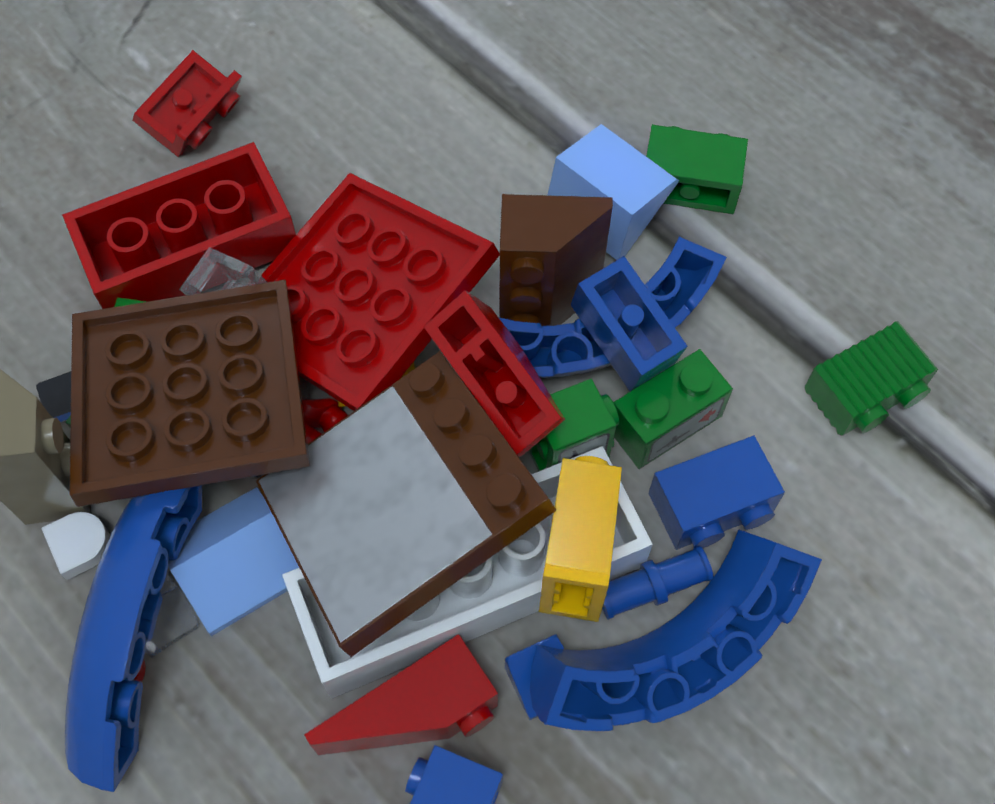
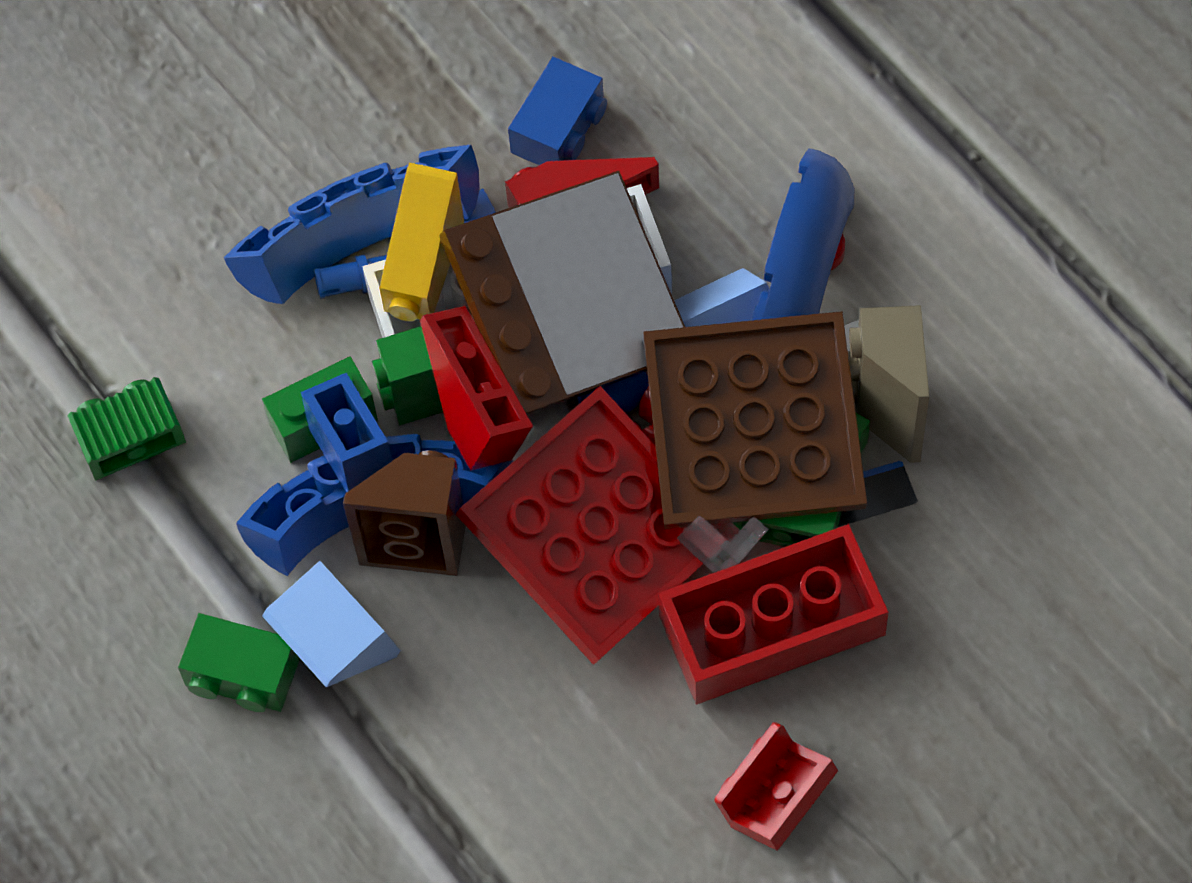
camera: 170 degrees left, 0 degrees up
blue brick [648,435,785,550] -> none

